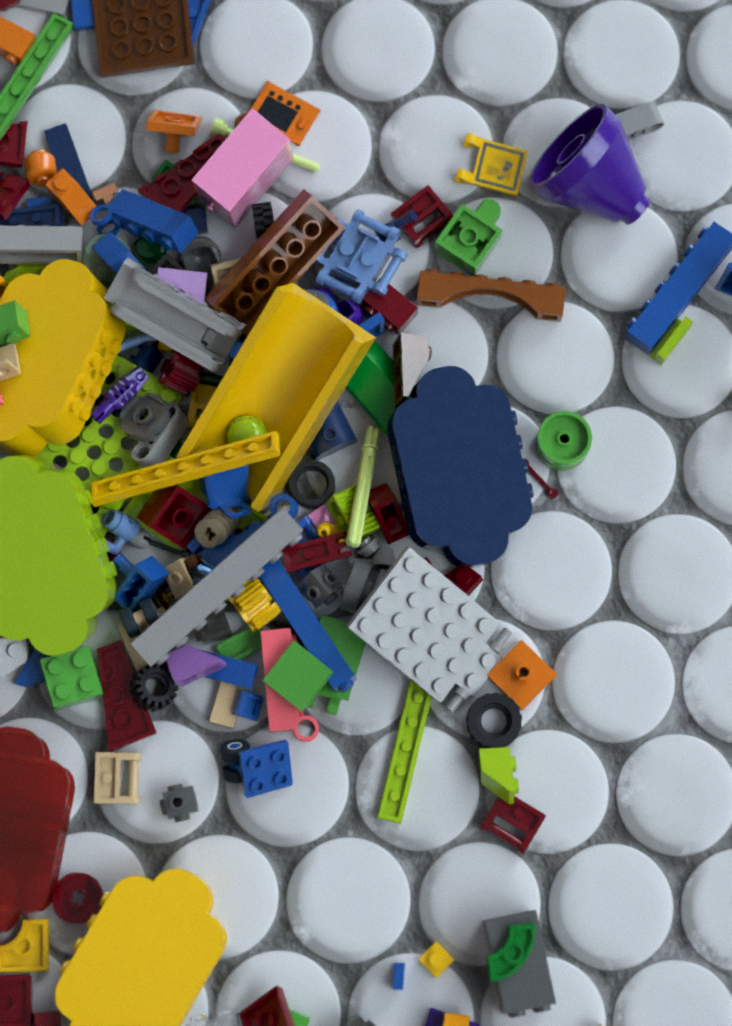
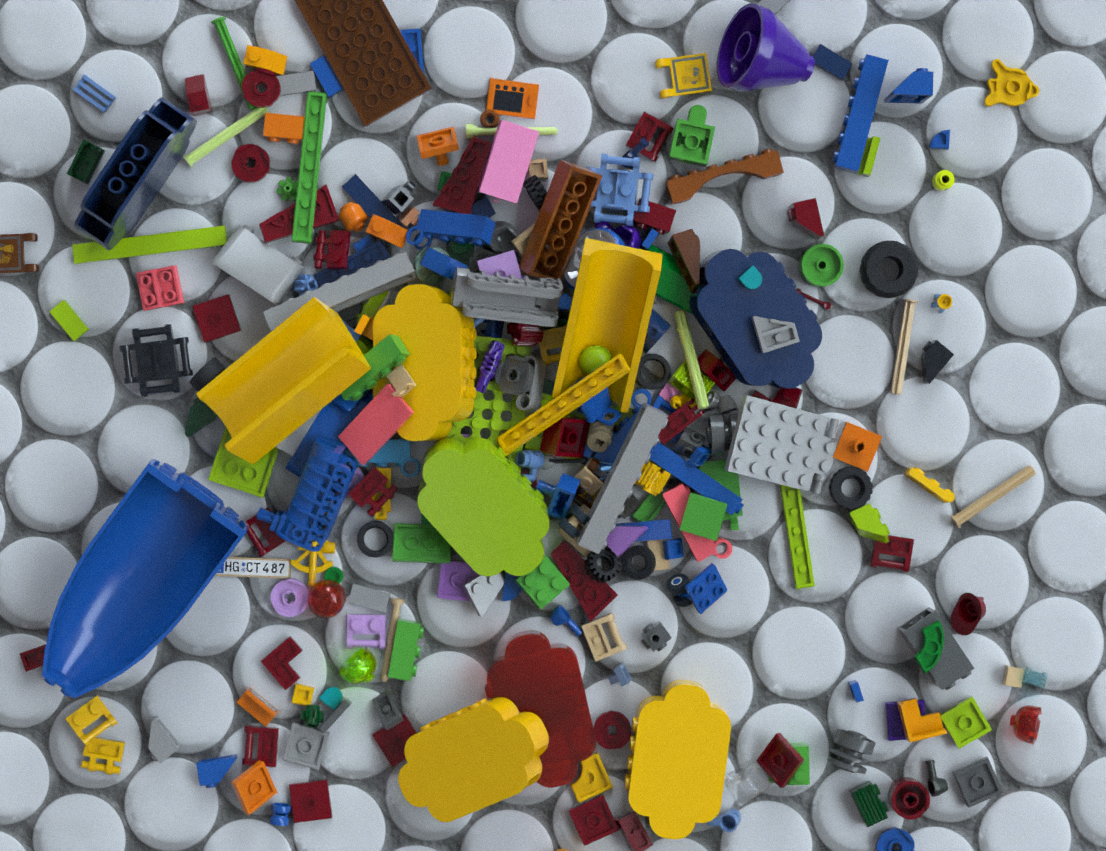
camera: 15 degrees left, 10 degrees up
yellow plate [418,941,454,978] -> none
none -> black brick [381,180,416,215]
none -> tan tile [528,159,549,179]
none -> blue bar [550,604,583,637]
none -> sand blue tile [608,663,632,687]
none -> black tyre [621,545,656,580]
none -> blue tile [687,447,711,467]
none -> teal tile [738,265,762,289]
none -> light grey wing [751,316,800,353]
none -> dark red slope [787,198,824,240]
none -> dark blue tile [812,44,852,81]
none -> black tyre [859,241,919,298]
none -> tan axle [891,299,918,395]
none -> yellow hinge [904,467,955,503]
none -> black slope [921,340,954,384]
none -> yellow piece [931,294,953,313]
none -> tan axle [950,466,1036,528]
none -> dark red piece [951,593,986,635]

